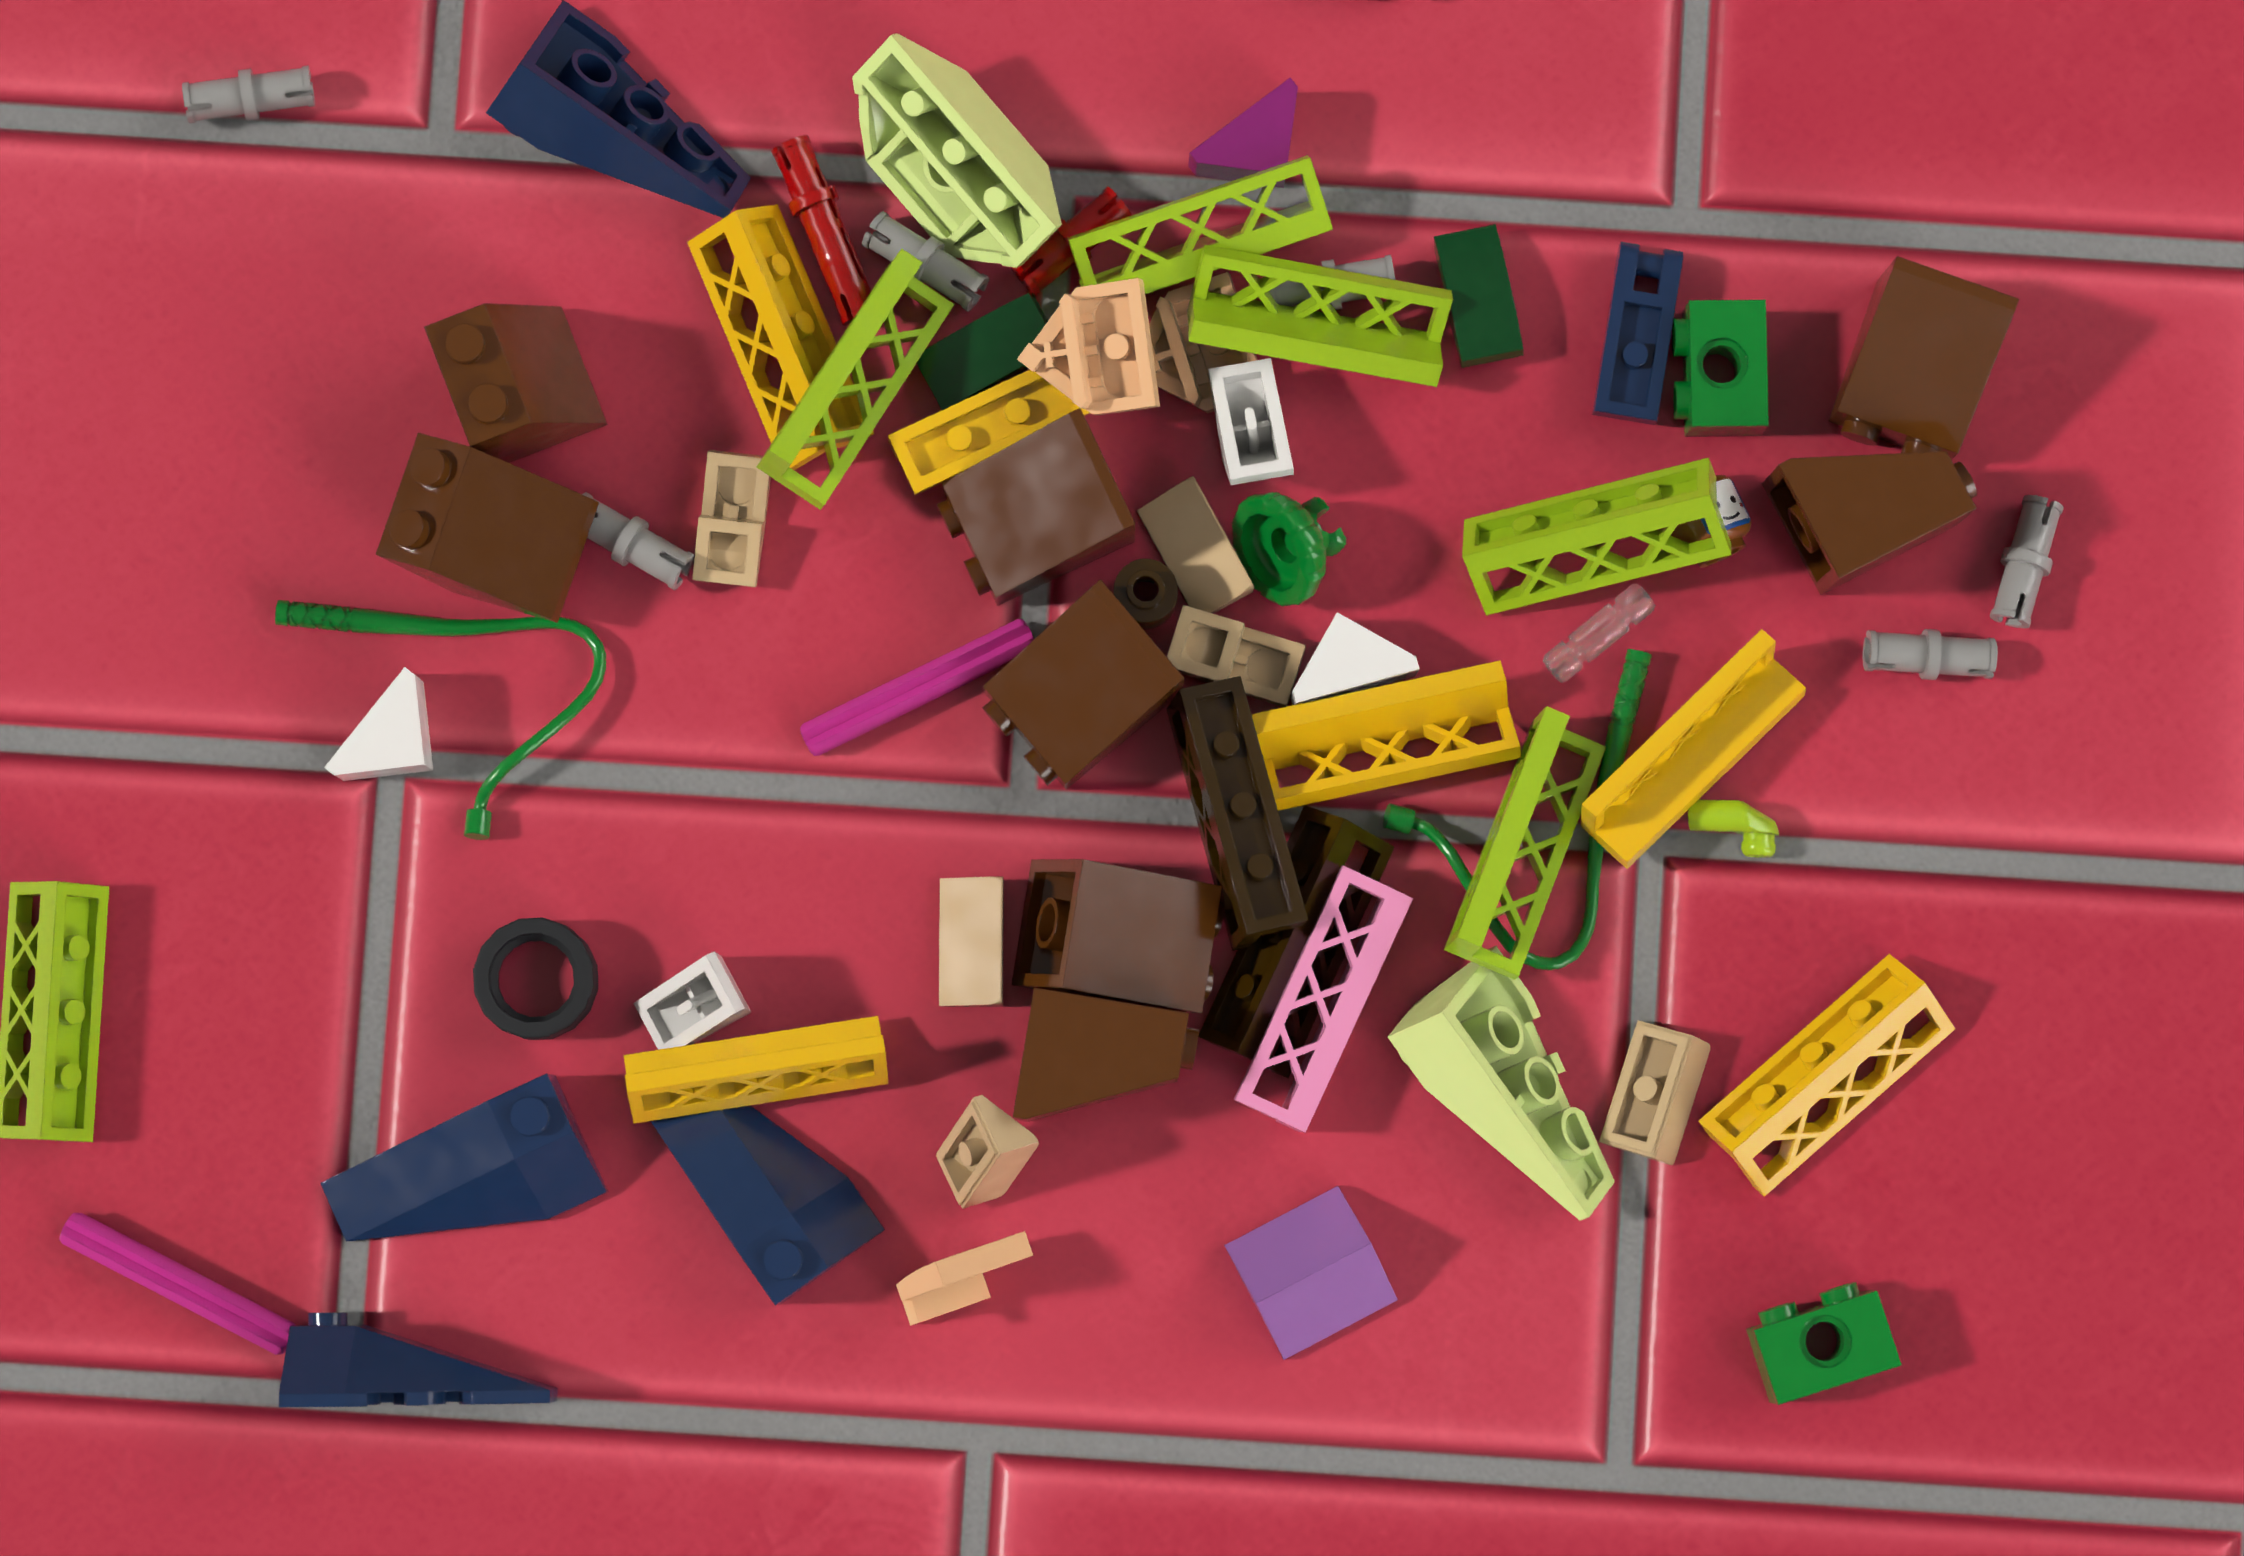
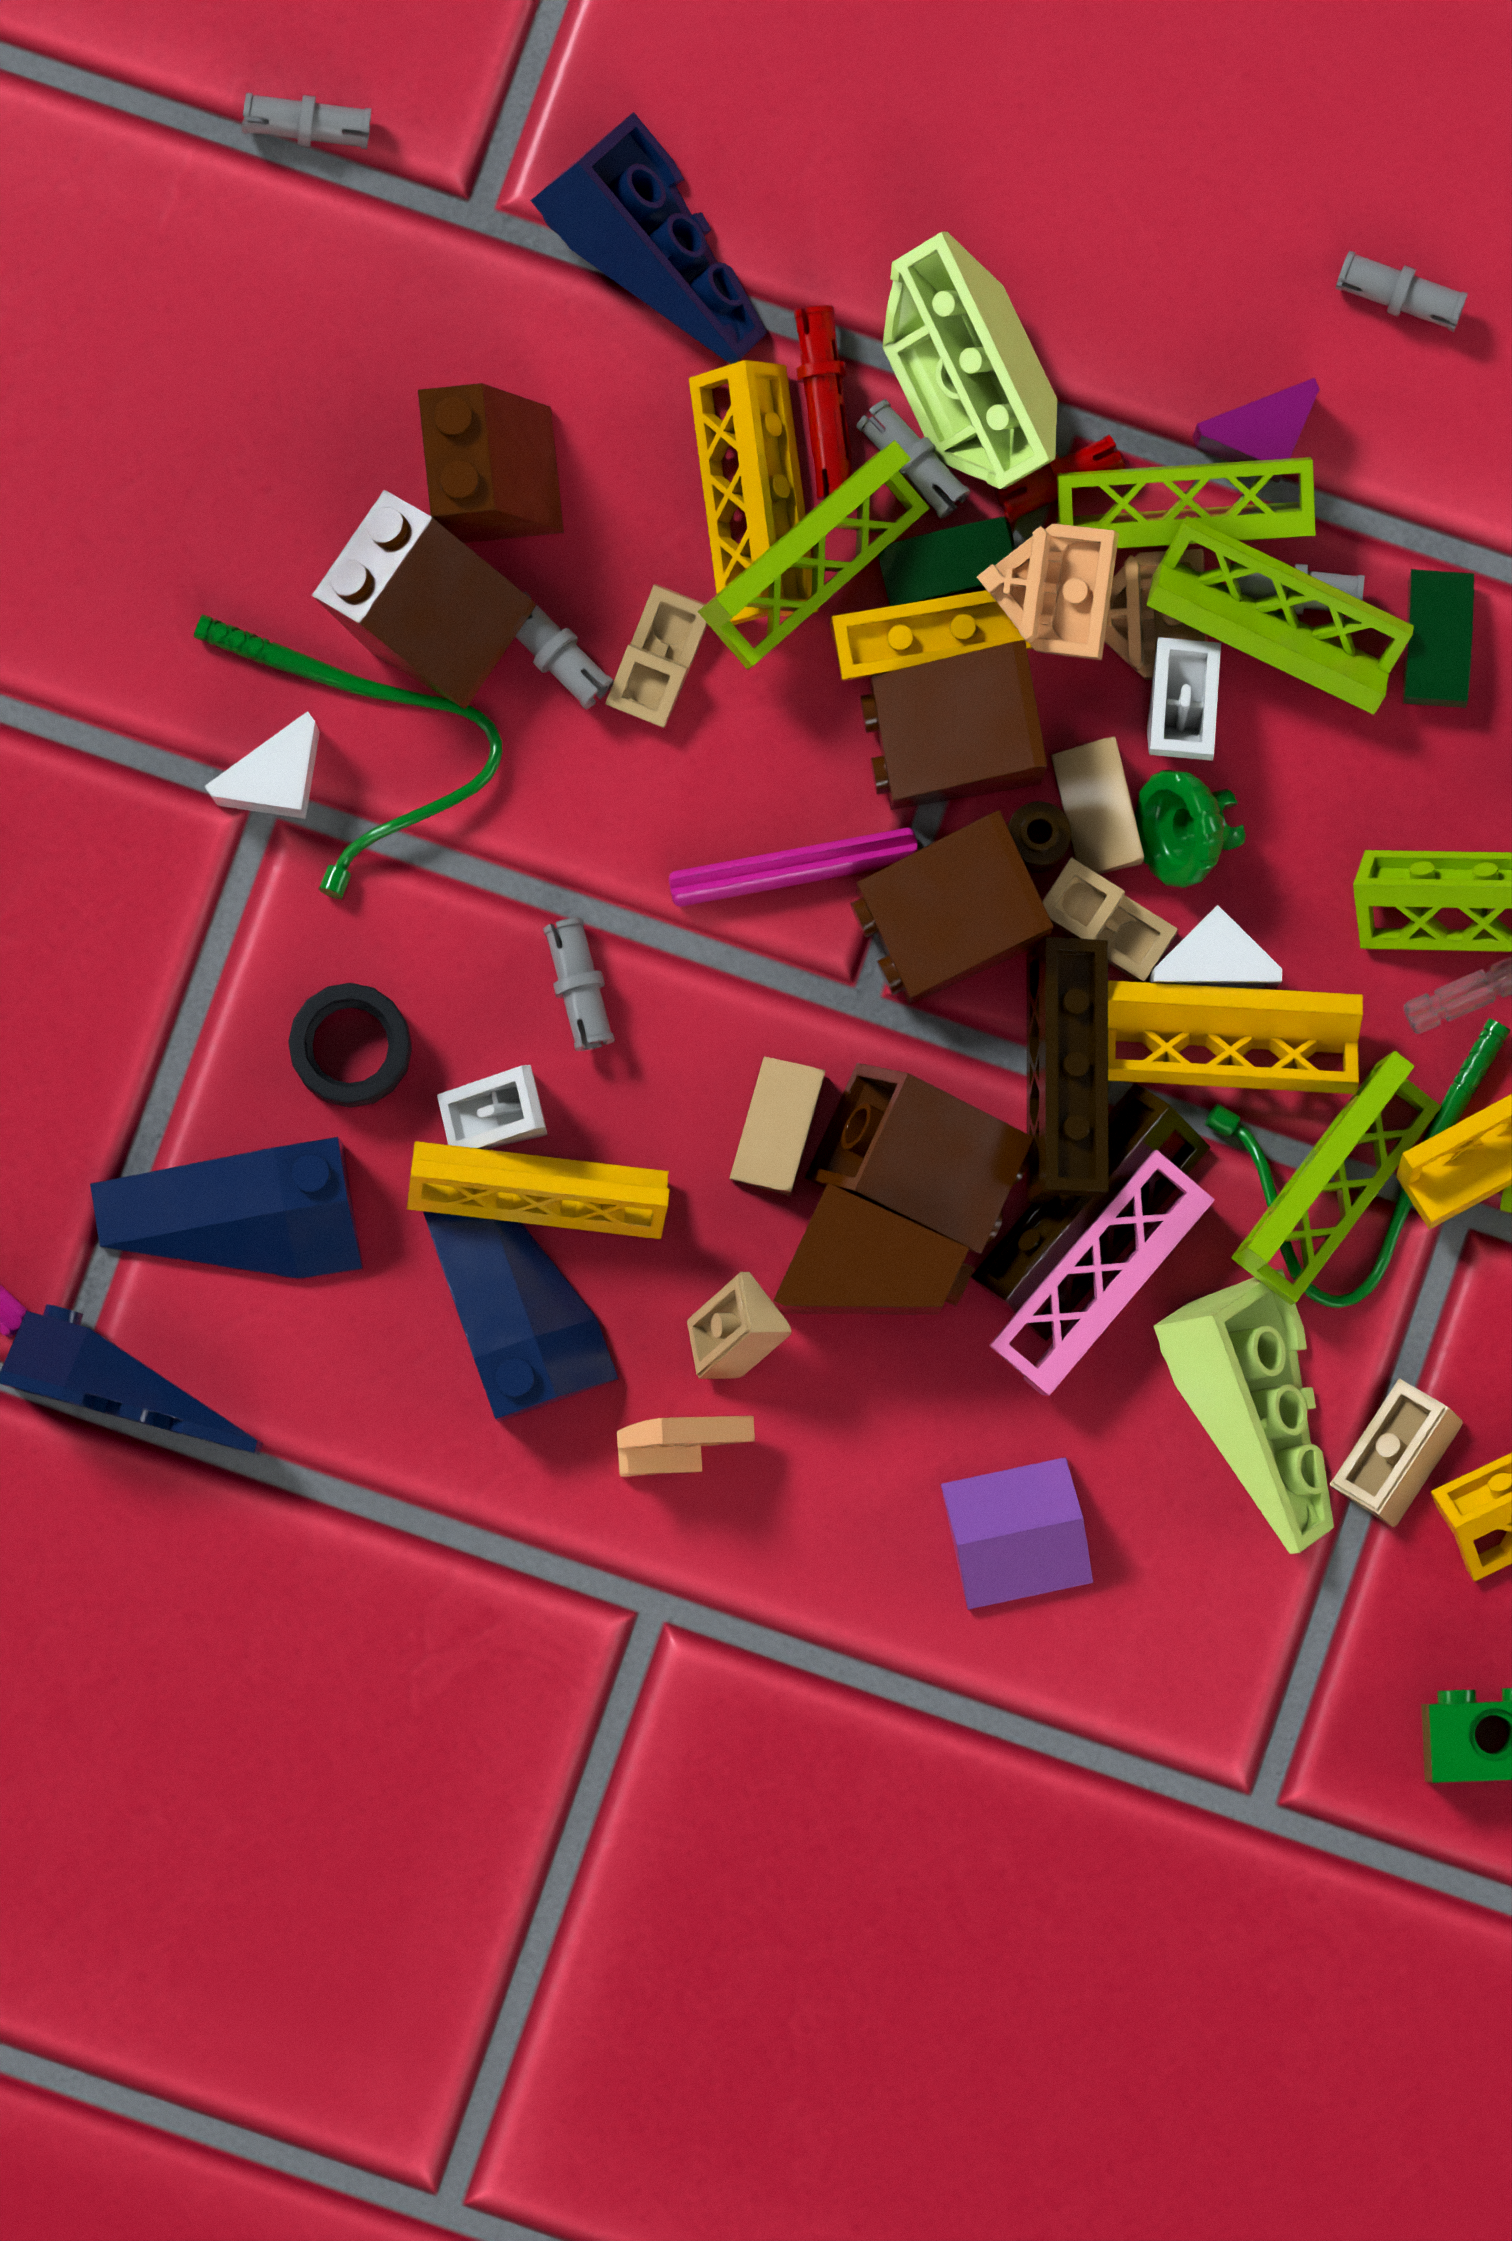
camera: 15 degrees right, 0 degrees up
none -> light grey pin [543,918,615,1051]

